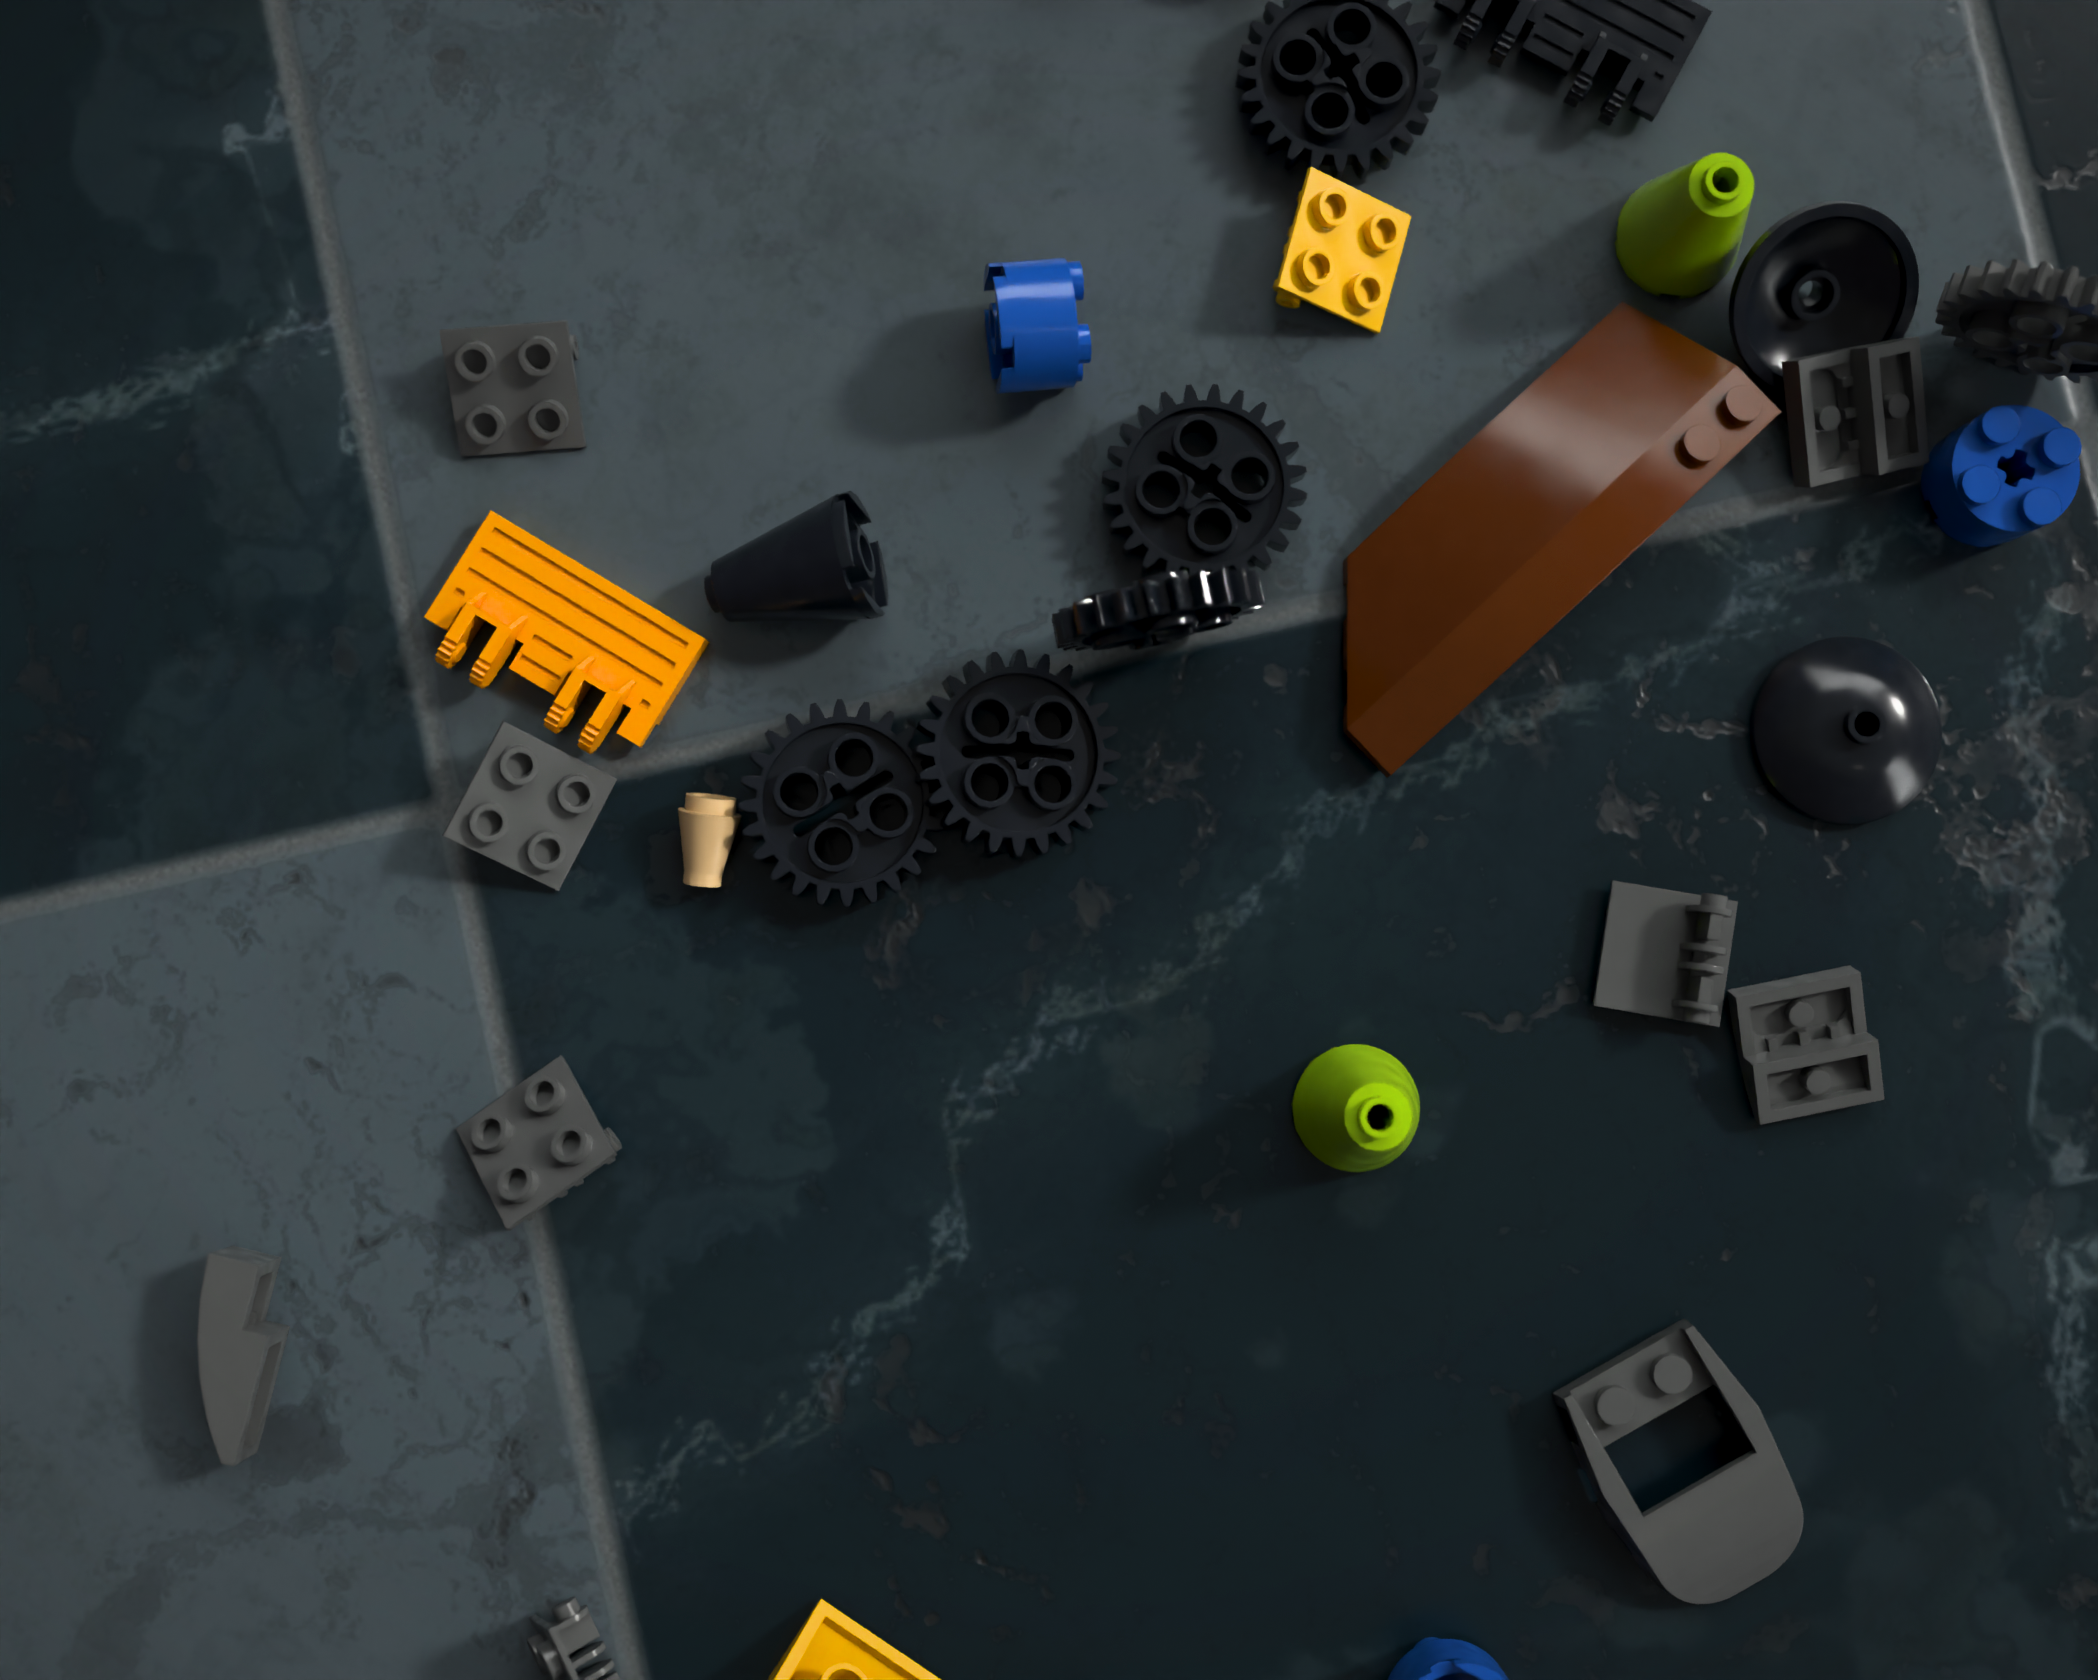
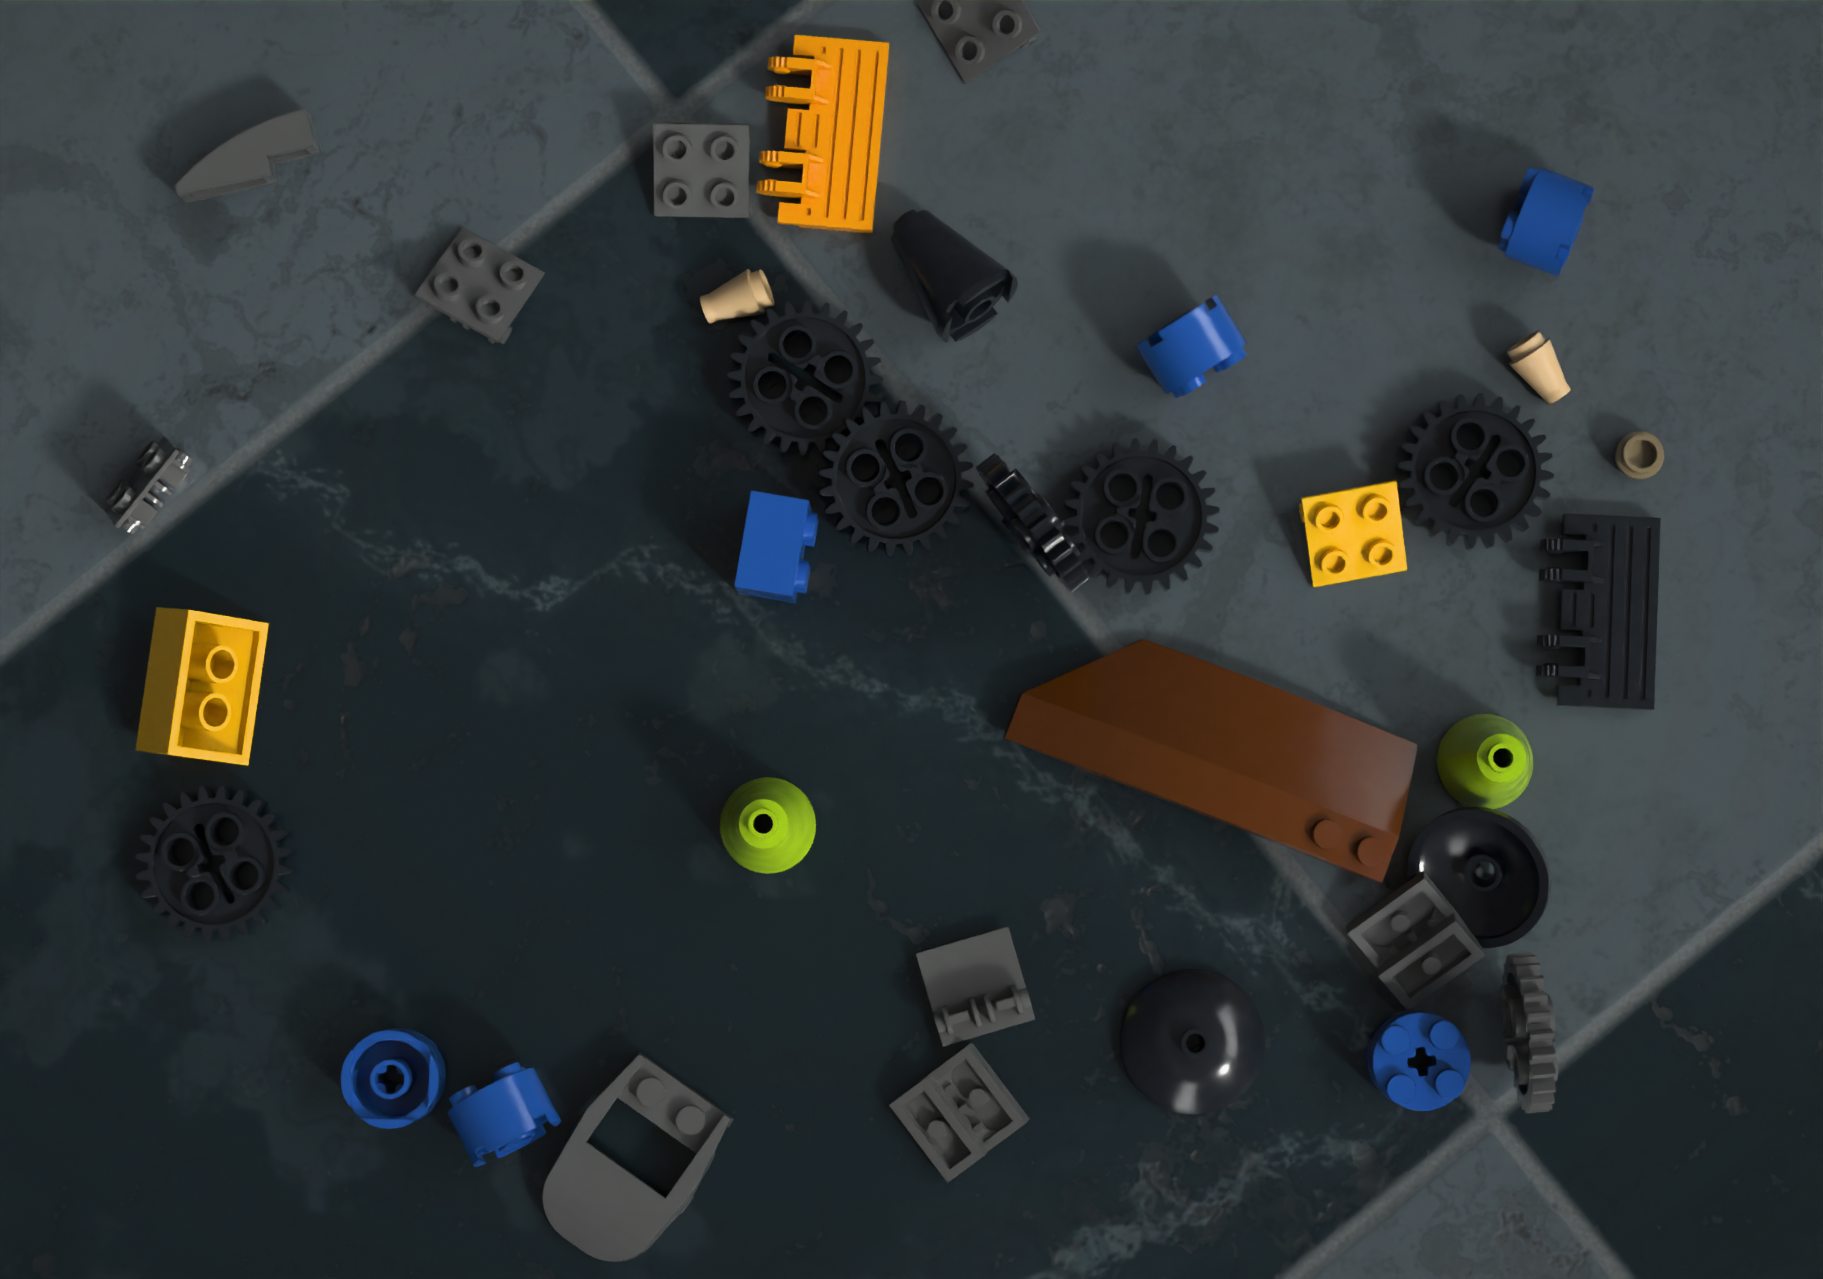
camera: 70 degrees right, 0 degrees up
none -> blue brick [447,1062,561,1167]
none -> blue brick [734,490,819,604]

